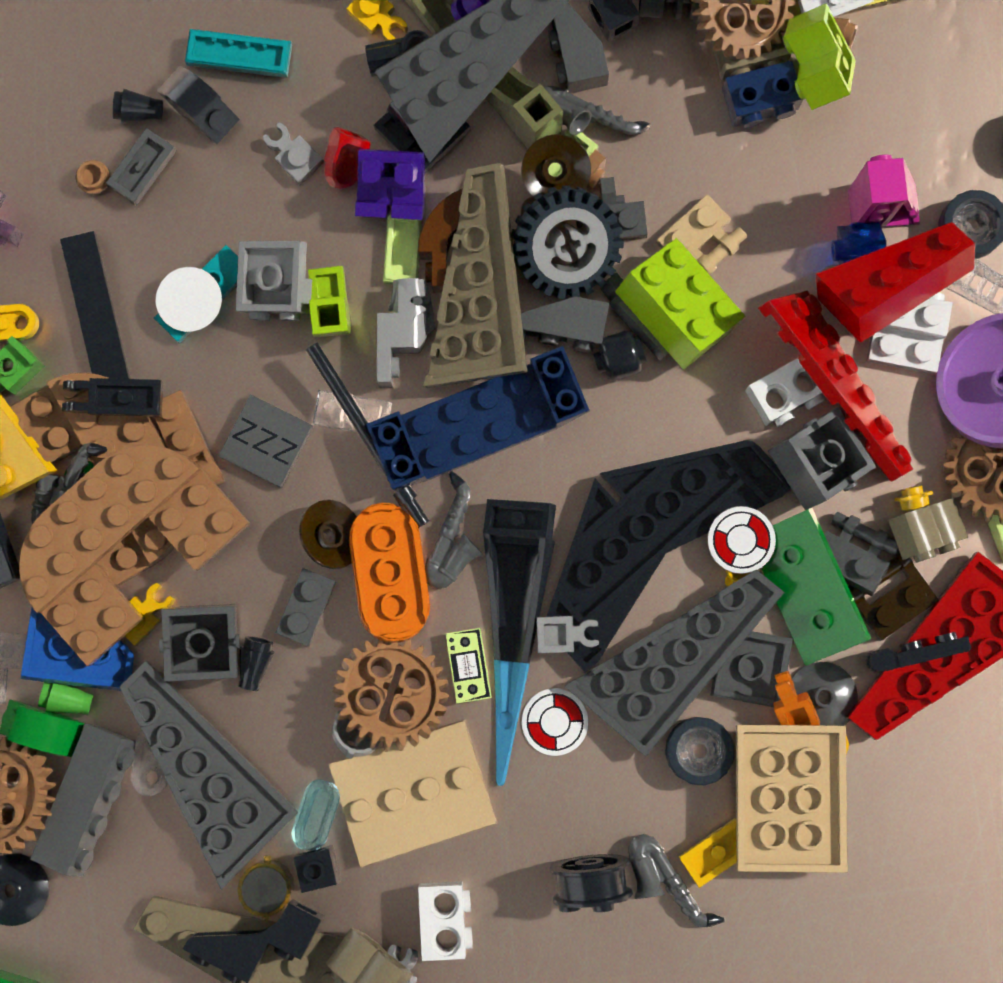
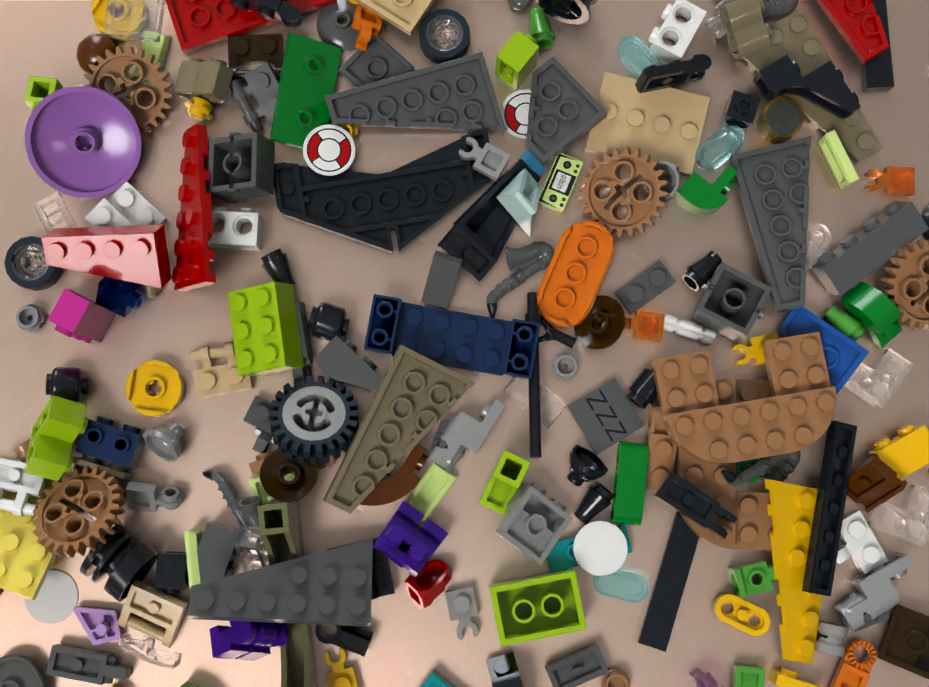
camera: 150 degrees left, 0 degrees up
none -> light grey plate [16,304,44,332]
none -> black head [46,367,88,403]
none -> yellow plate [125,360,184,417]
none -> light grey plate [125,481,183,512]
none -> light grey piece [142,422,184,462]
none -> yellowish green tile [184,530,202,588]
none -> clear slope [233,526,270,572]
none -> black cone [261,248,296,286]
none -> dark grey tile [421,251,463,310]
none -> lime brick [489,568,587,646]
none -> lime brick [495,30,539,90]
none -> light aqua slope [496,168,542,237]
none -> dark grey plate [526,56,607,167]
none -> bright green cone [529,7,555,51]
none -> black bar [539,315,576,348]
none -> light grey plate [552,353,579,381]
none -> black piece [567,445,608,486]
none -> black cone [574,481,614,524]
none -> clear light blue tile [592,569,649,603]
none -> green beam [611,441,649,526]
none -> clear light blue tile [617,36,662,80]
none -> clear orange plate [623,311,664,342]
none -> black brick [626,368,658,410]
none -> black hinge [635,54,712,93]
none -> white axle [662,315,717,345]
none -> green brick [672,165,738,215]
none -> yellowish green tile [818,130,859,189]
none -> clear orange plate [864,167,915,197]

